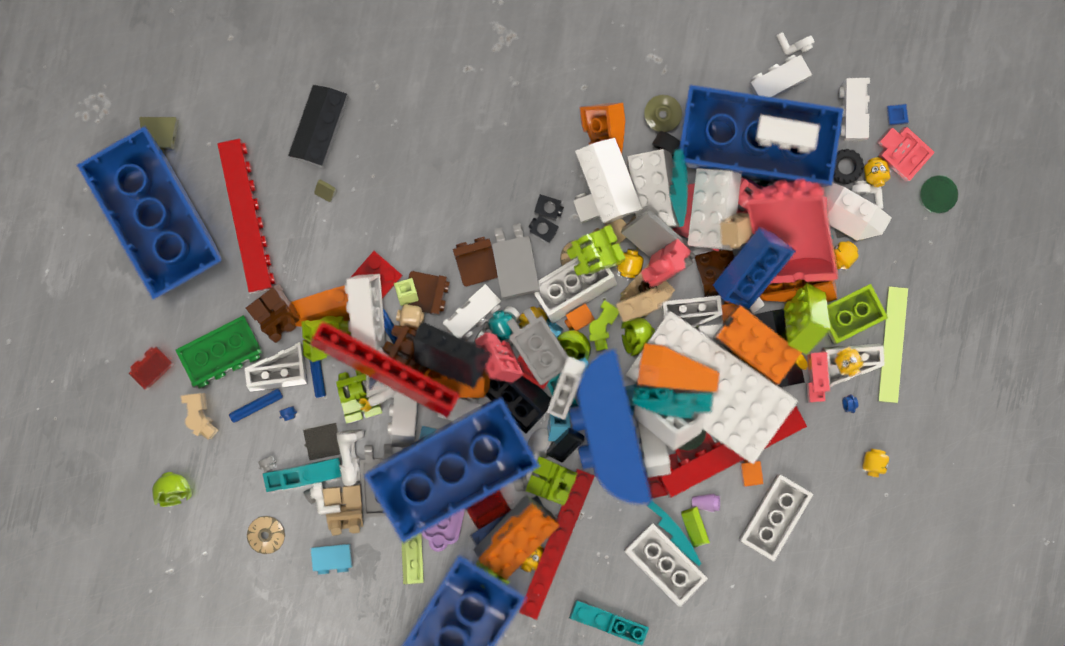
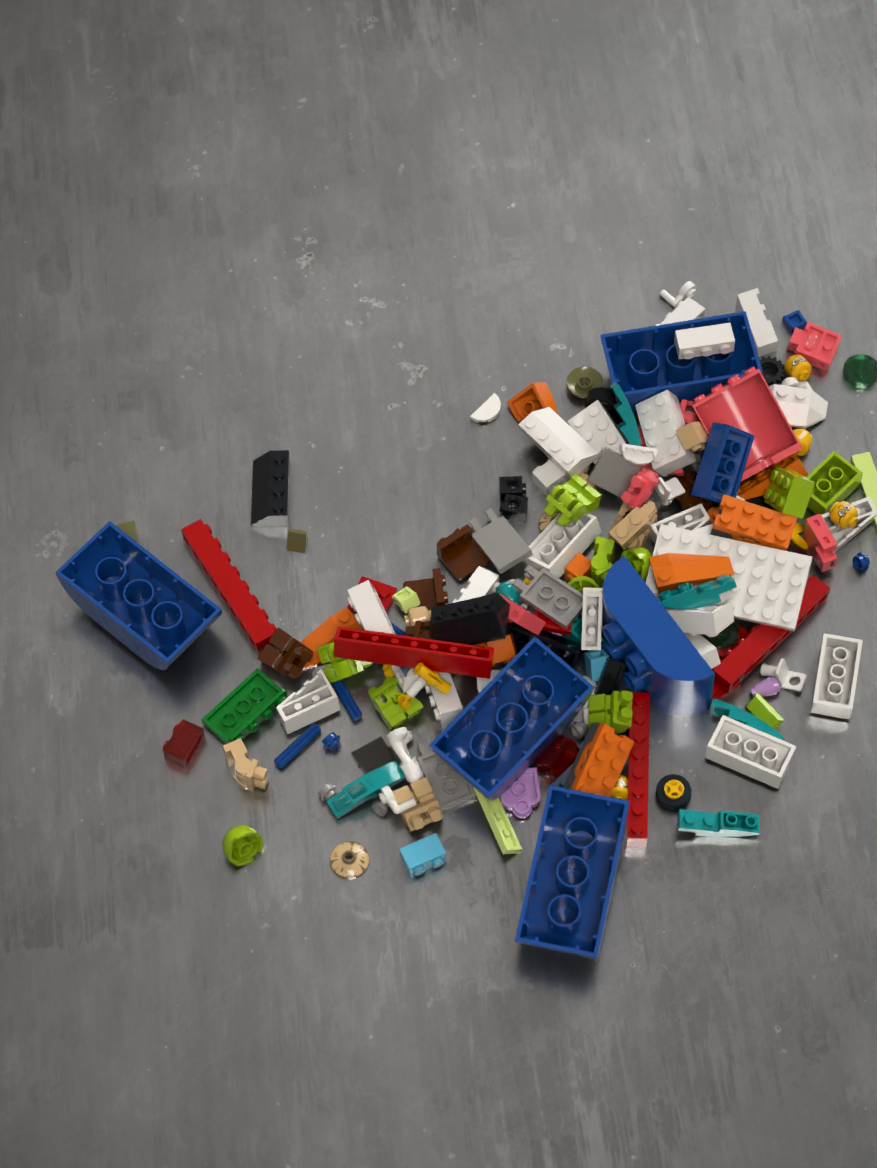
camera: 20 degrees left, 25 degrees down
yellow head [617,249,644,278] -> none
orange brick [740,459,764,487] -> none
none -> yellow pin [414,663,451,695]
none -> white tile [470,393,501,423]
none -> white tile [620,443,659,466]
none -> white bracket [654,477,685,505]
none -> black wheel [656,774,692,810]
none -> white bracket [760,658,807,692]

